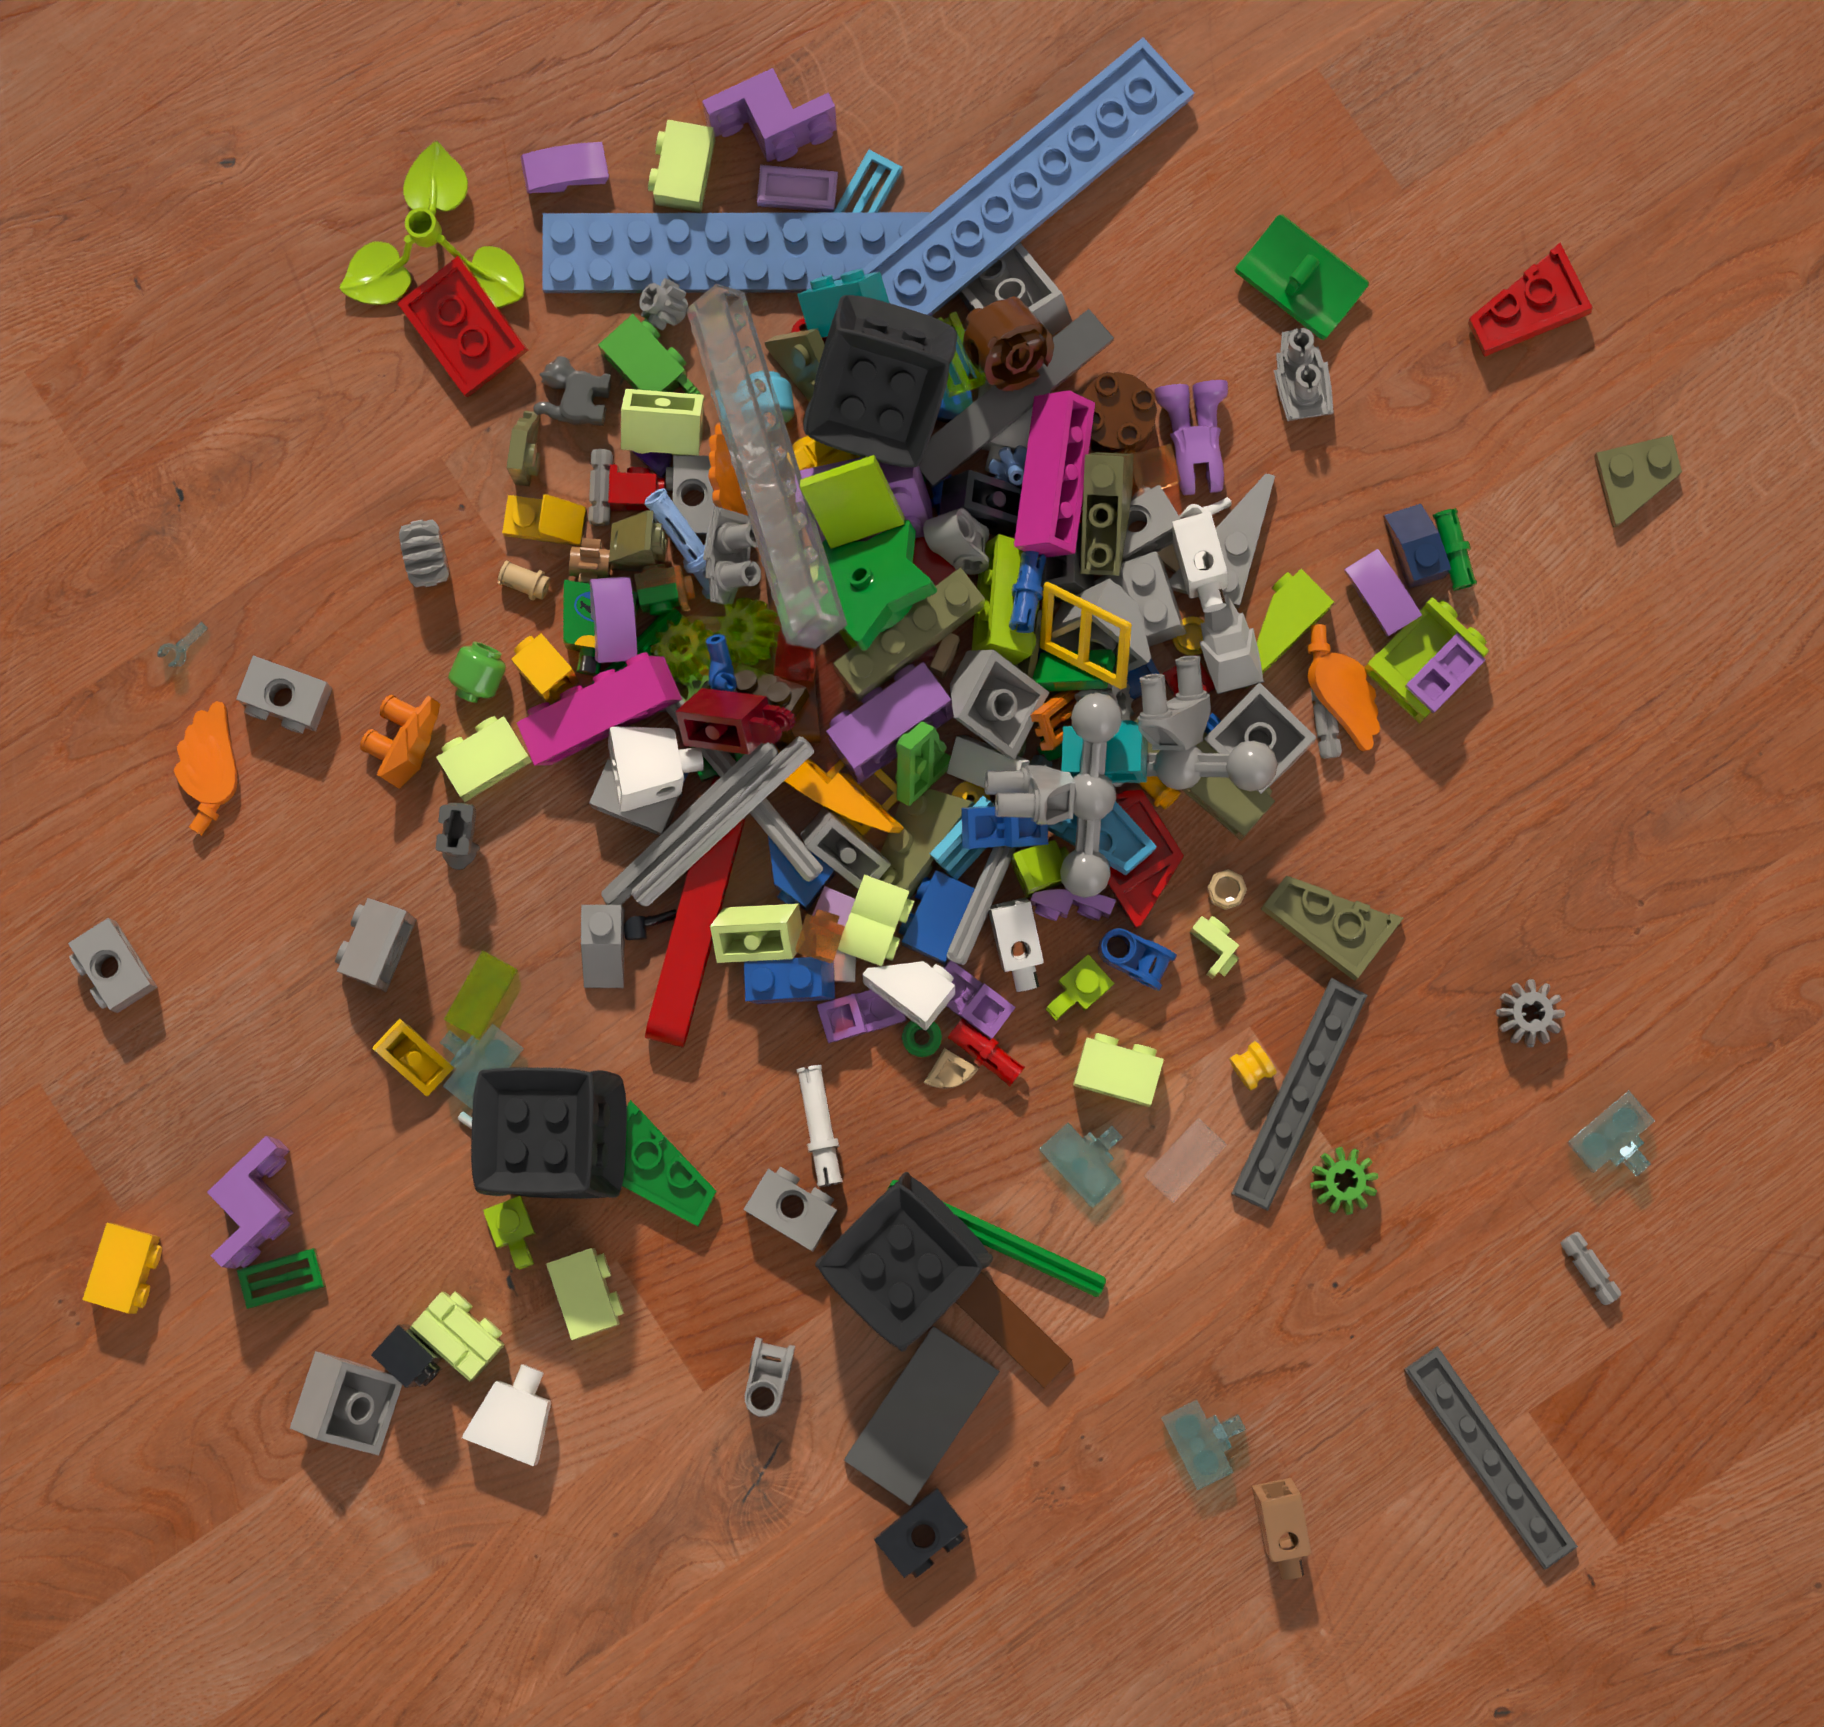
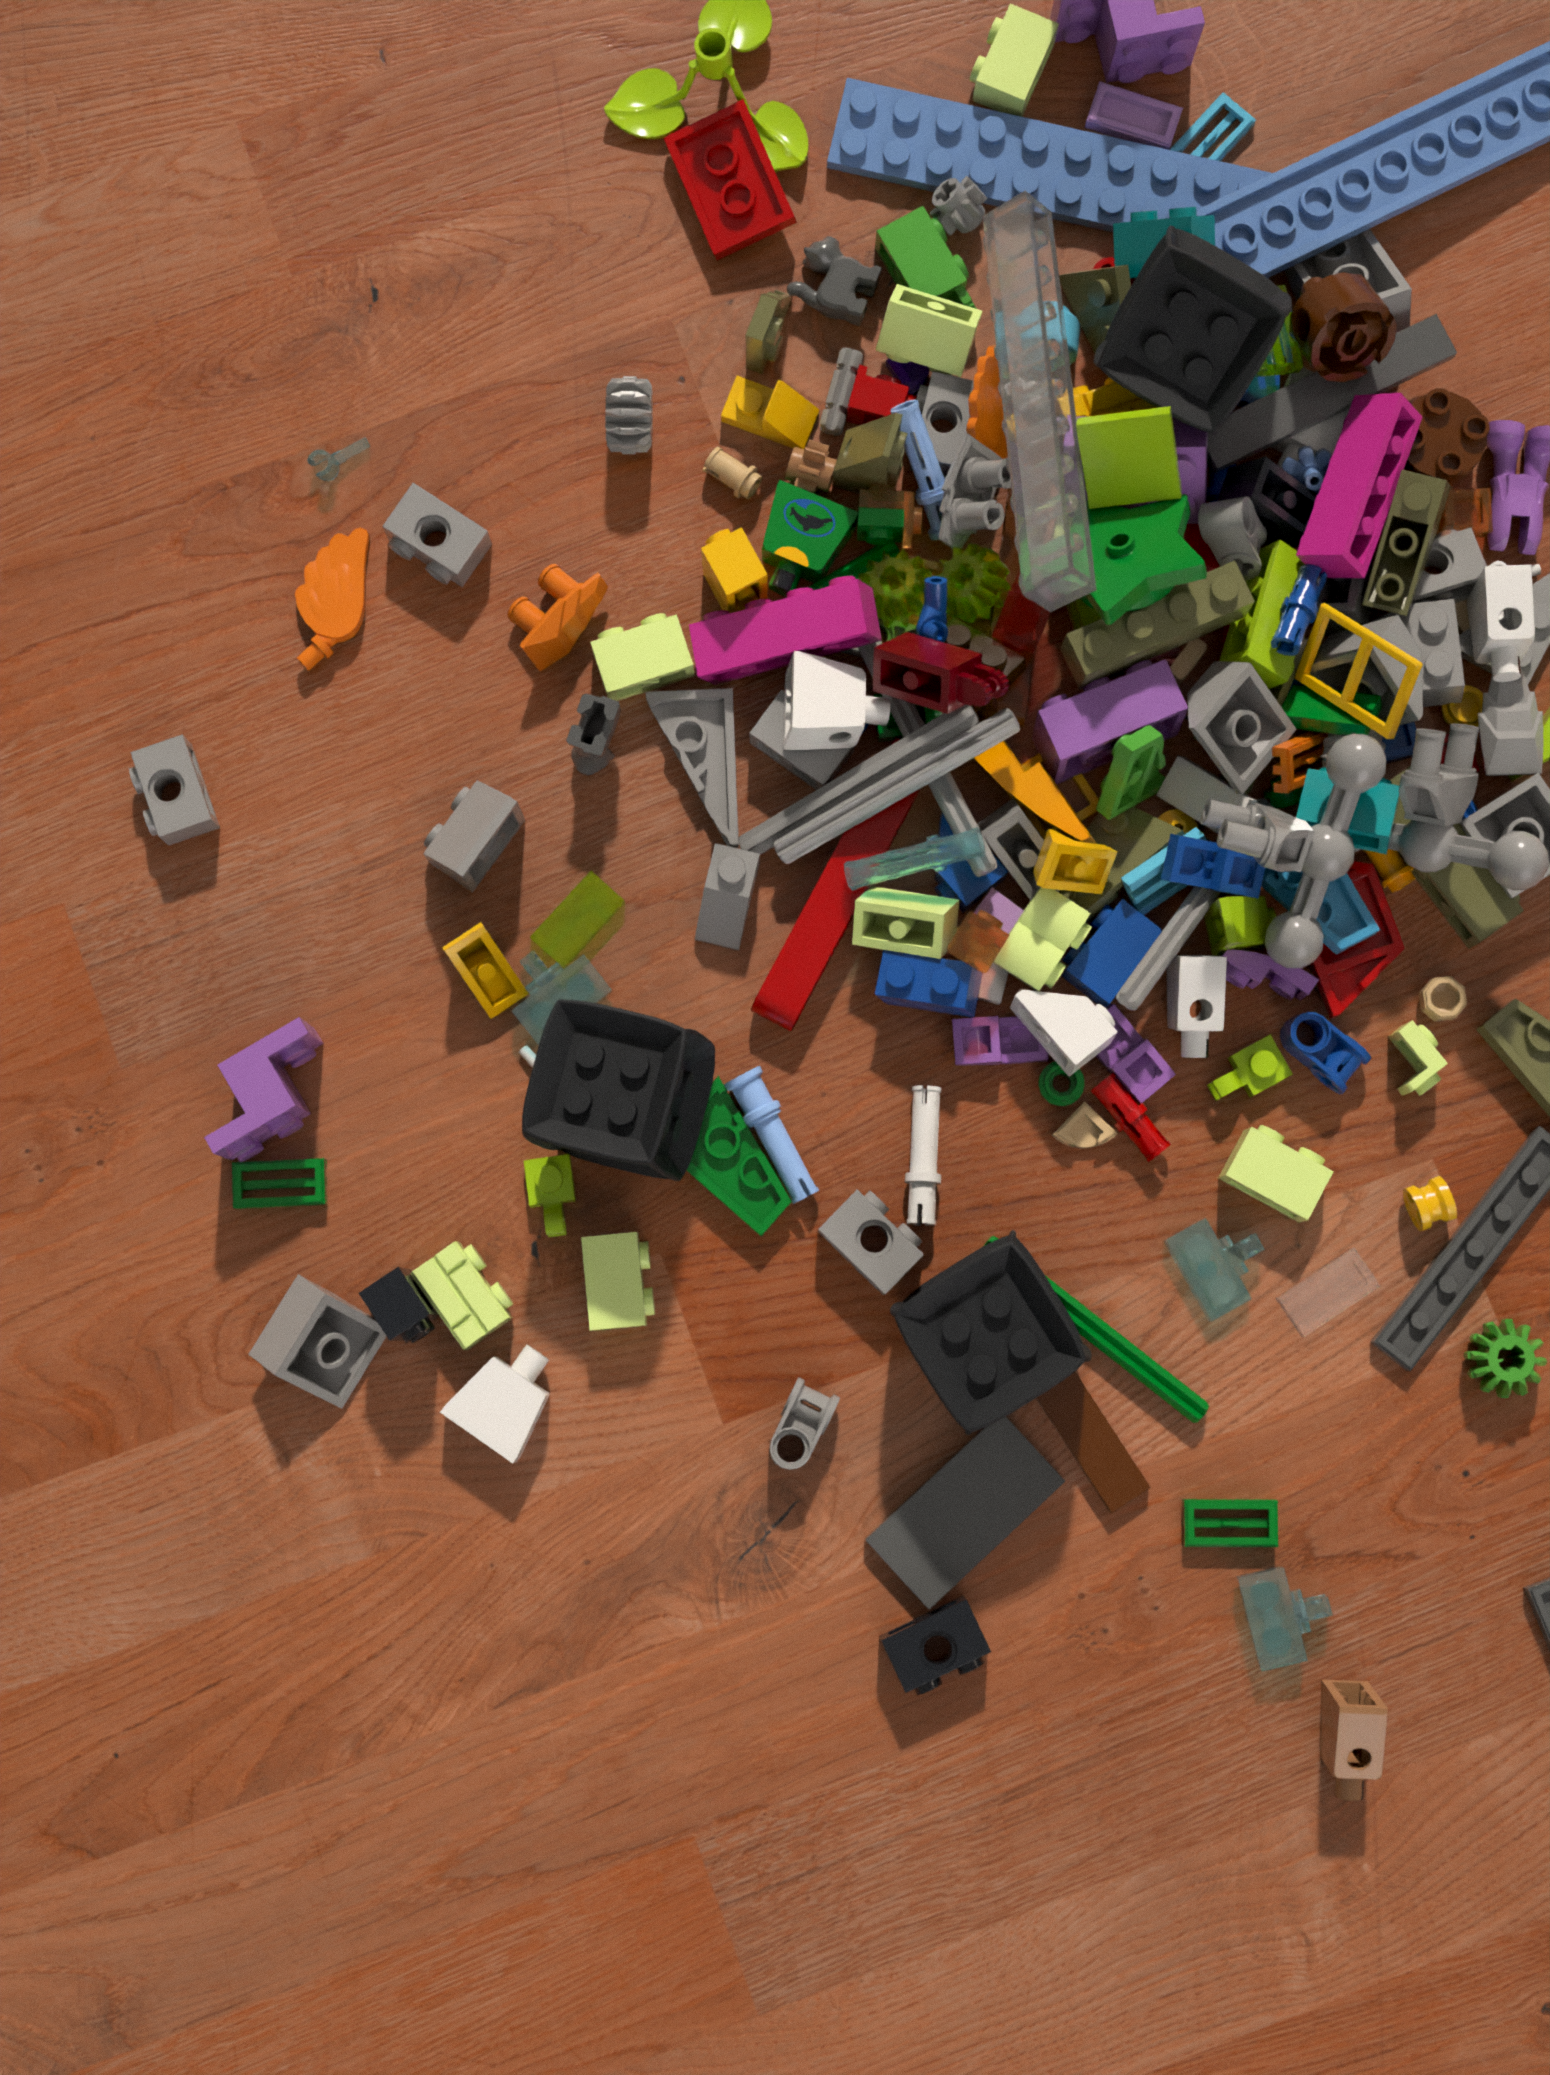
camera: 10 degrees right, 0 degrees up
yellow brick [82,1223,162,1314] -> none
bright green head [448,642,506,703] -> none
medium lavender slope [521,142,609,193] -> none
medium lavender slope [590,577,637,663] -> none
black hand [624,909,677,940] -> none
none -> light grey wing [646,688,739,848]
none -> light blue pin [724,1066,819,1204]
none -> clear light blue pin [844,827,986,891]
none -> yellow slope [1034,829,1118,894]
none -> green tile [1182,1499,1278,1547]

